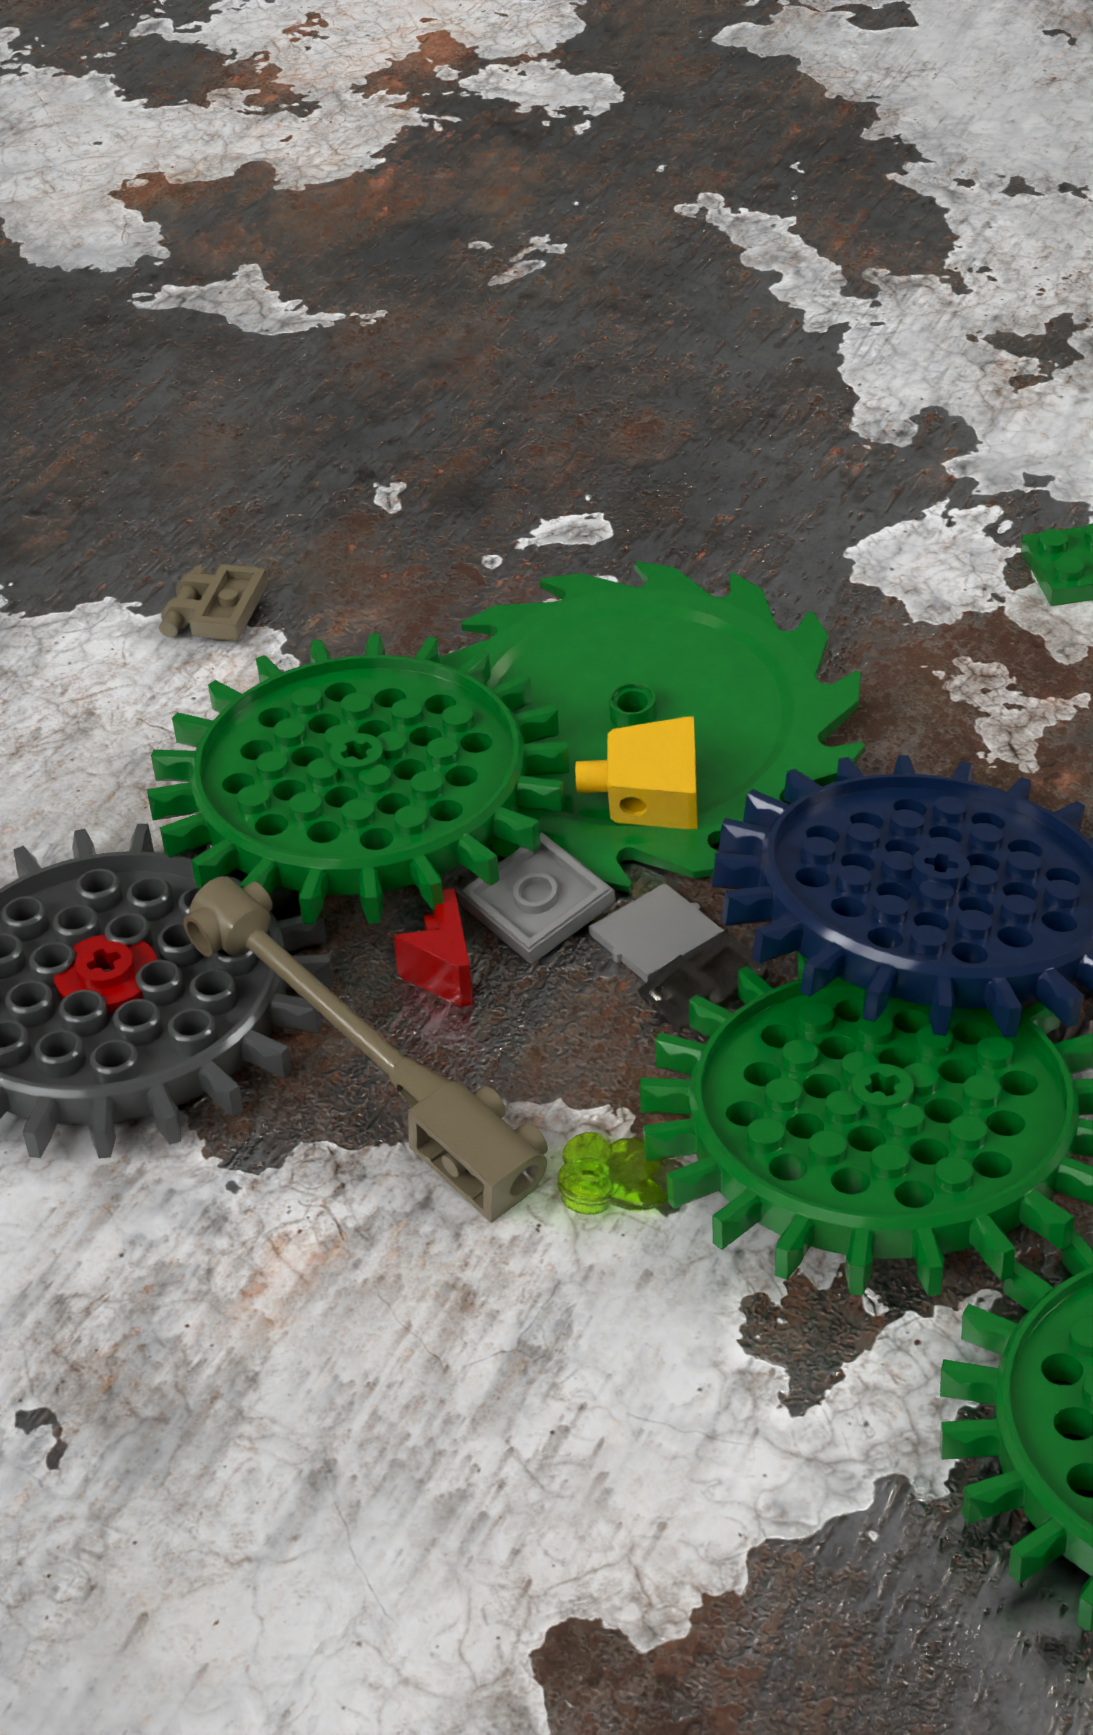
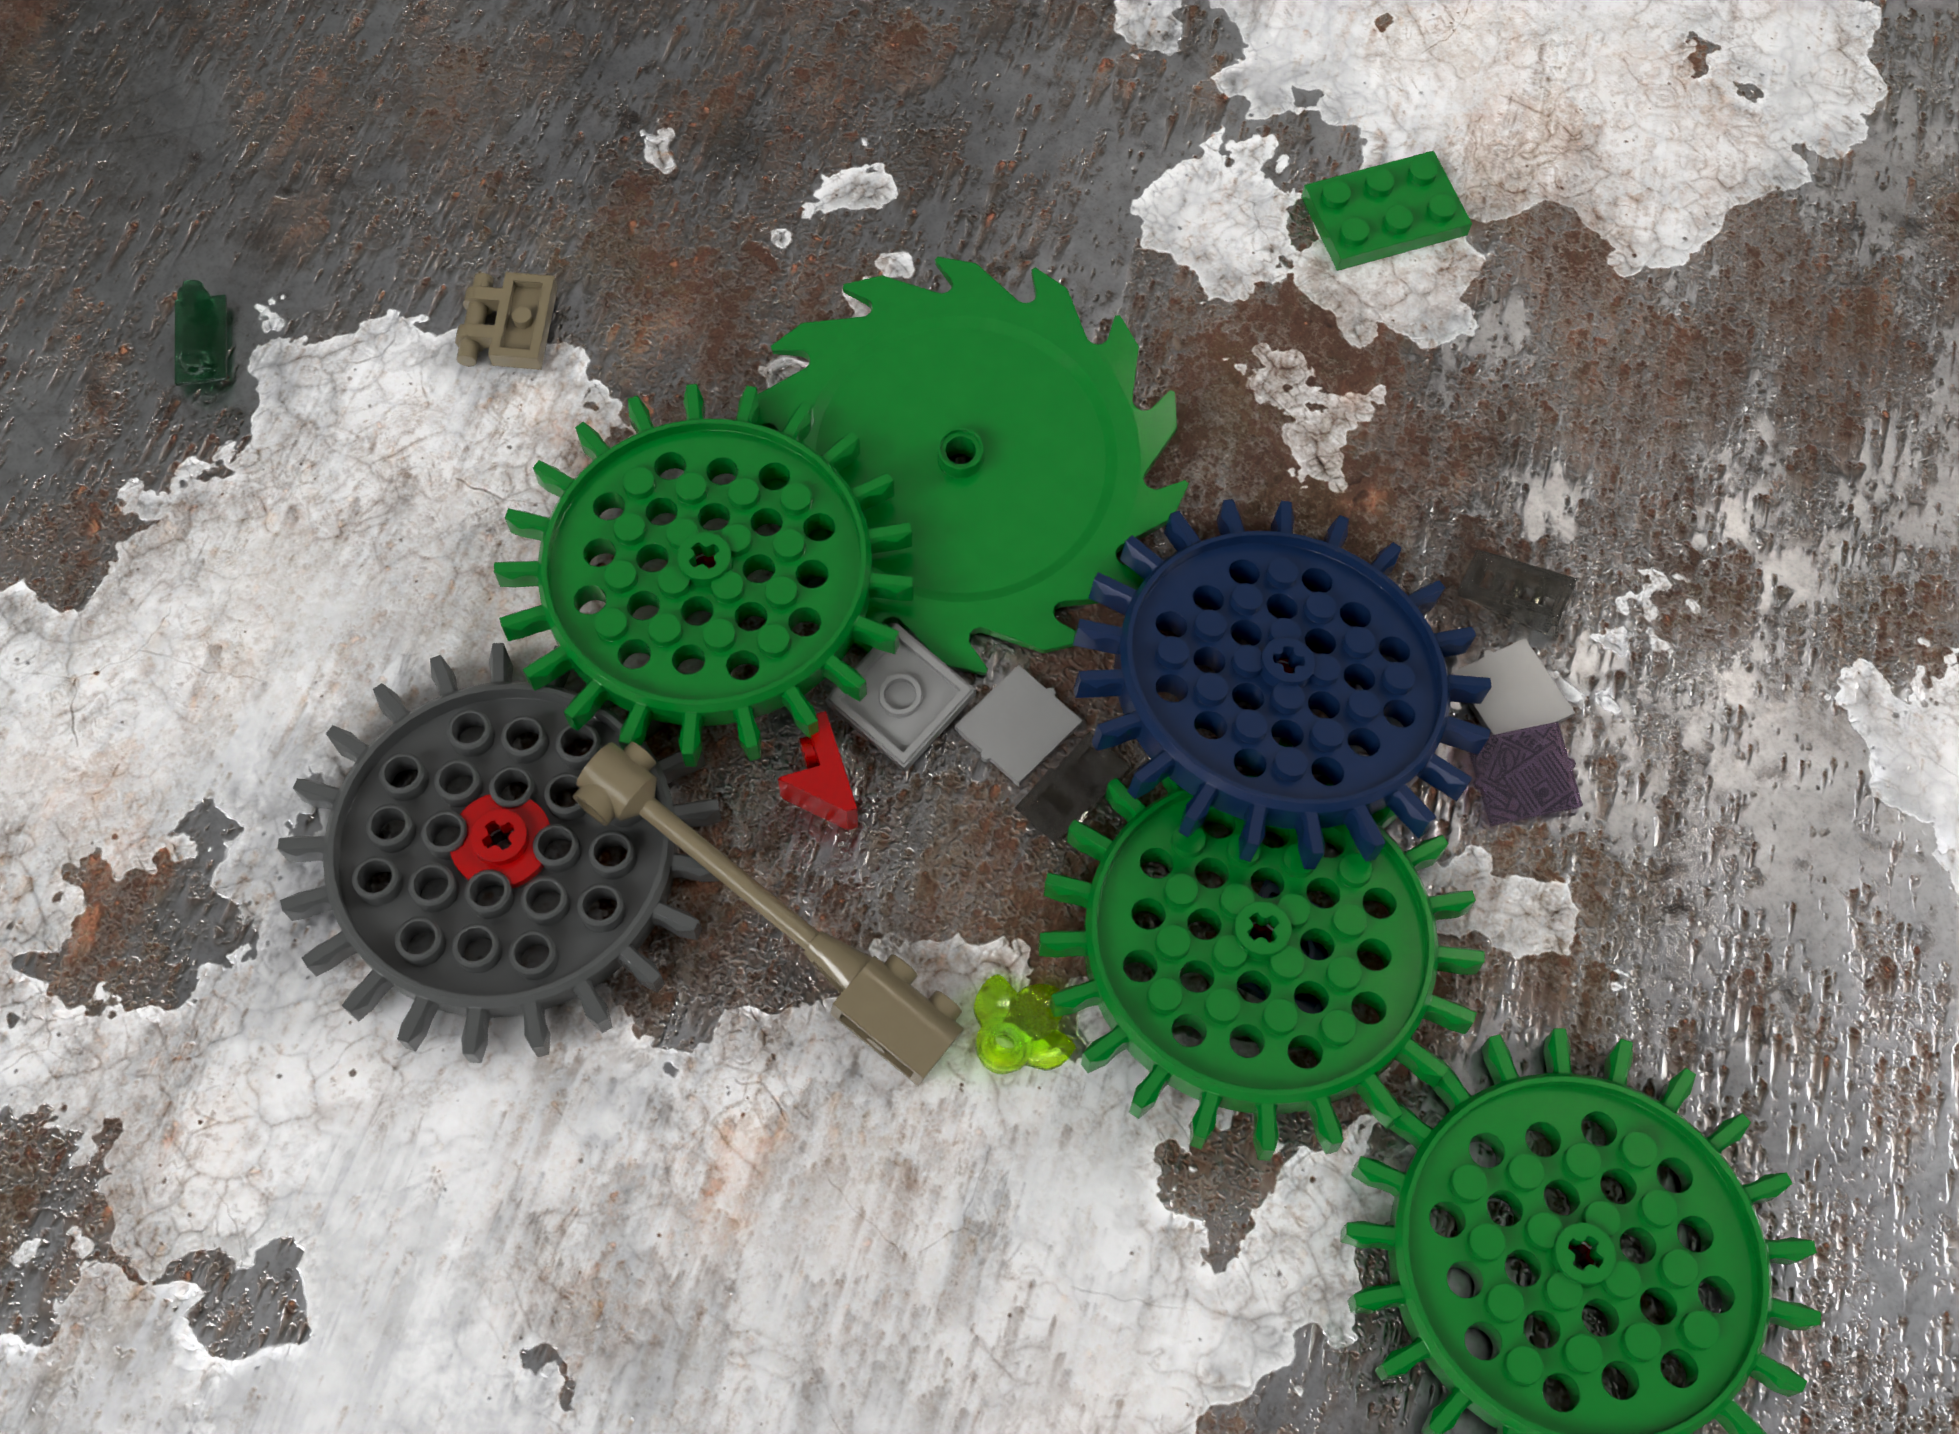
camera: 15 degrees left, 25 degrees up
yellow torso [575,716,698,829] -> none

